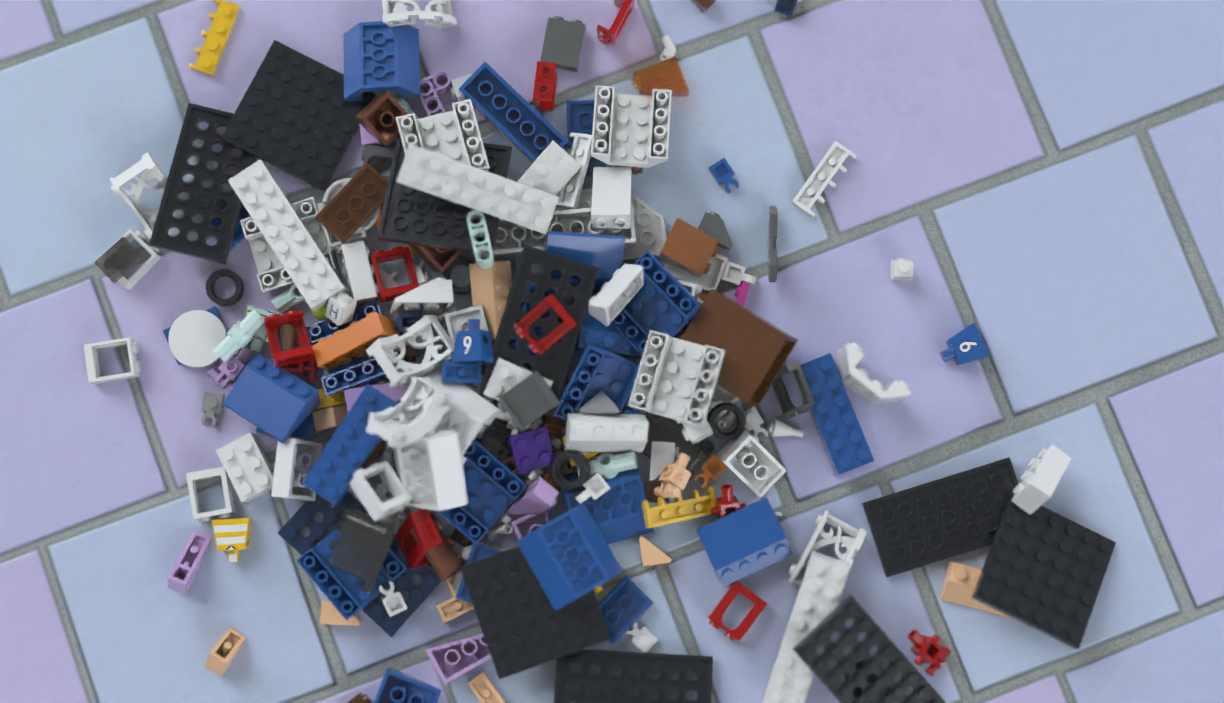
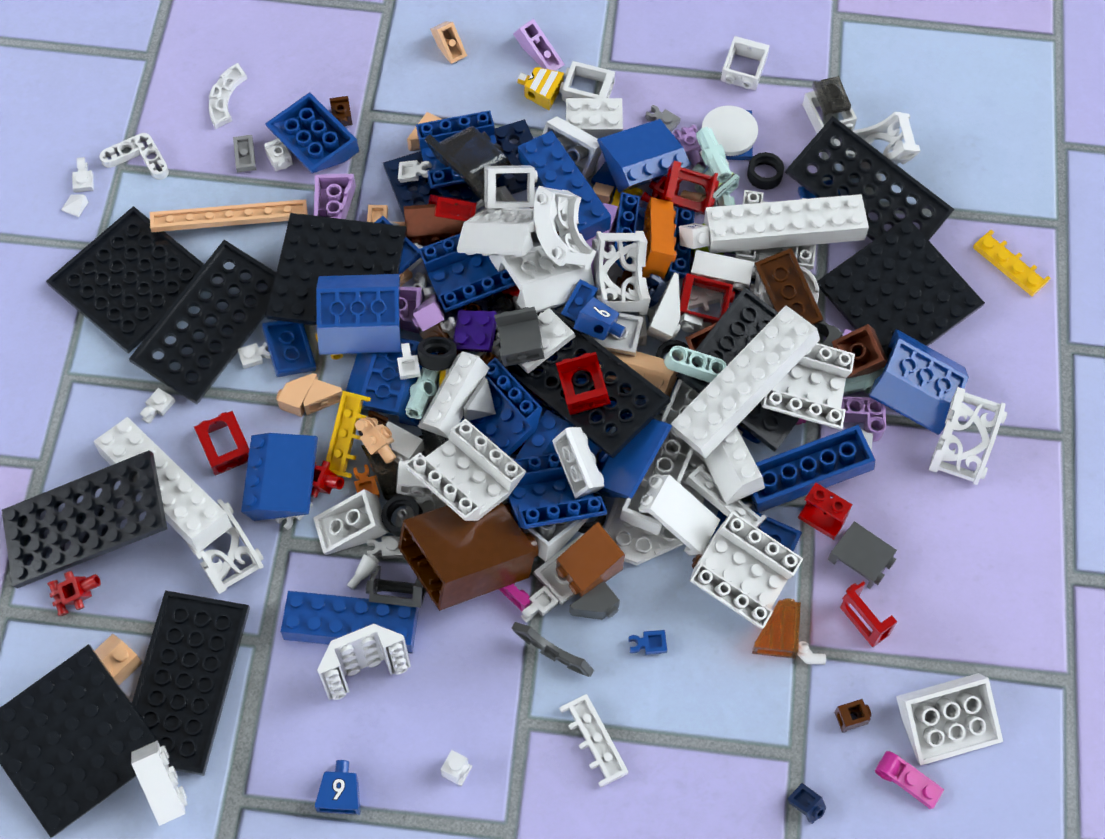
camera: 115 degrees right, 20 degrees down
none -> white plate [140,388,176,424]
none -> light nougat slope [276,373,318,417]

